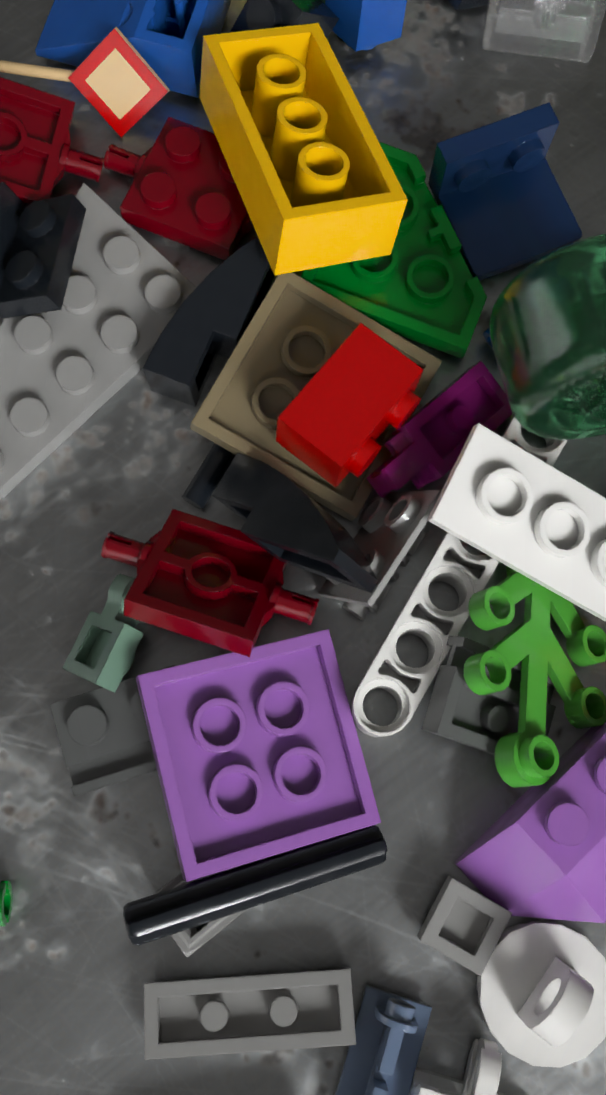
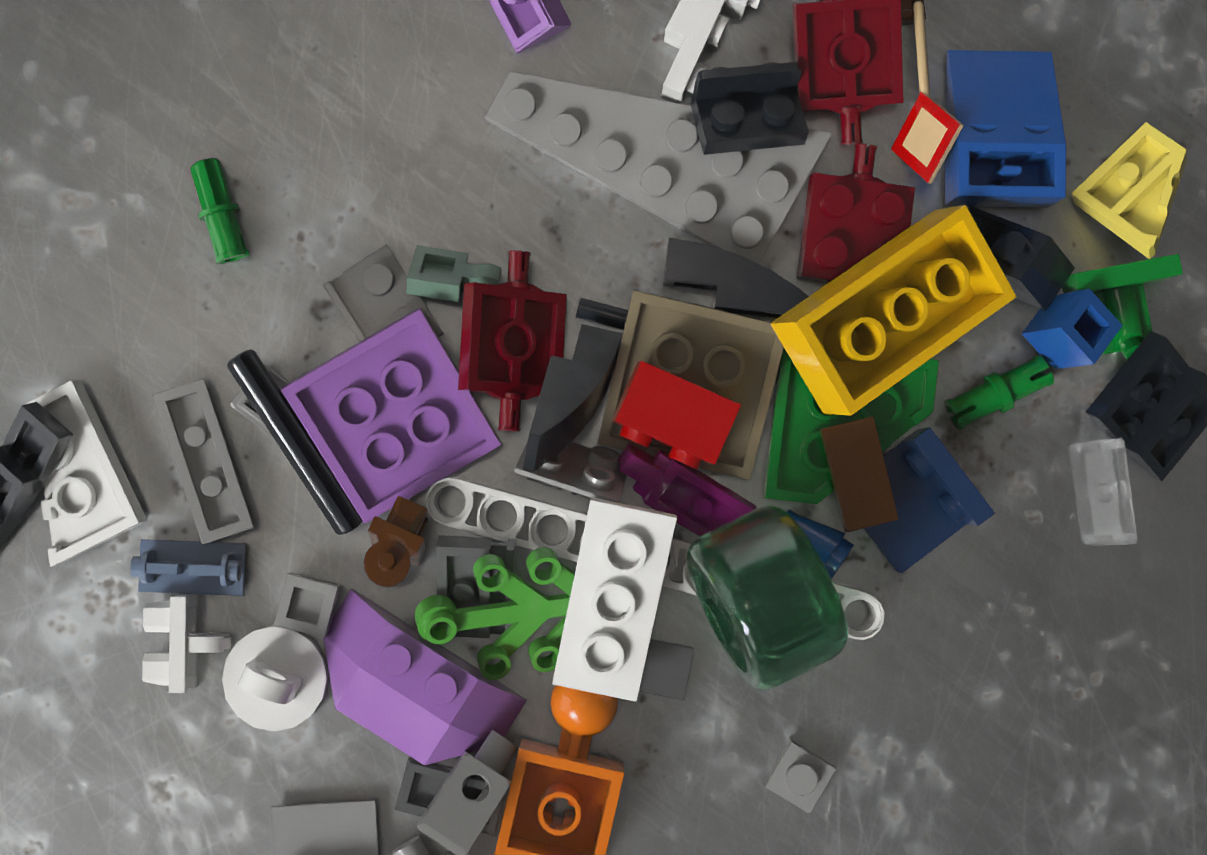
camera: 70 degrees right, 10 degrees up
none -> reddish brown hips [363,496,428,588]
none -> reddish brown tile [819,416,899,532]
none -> green pin [944,355,1054,431]

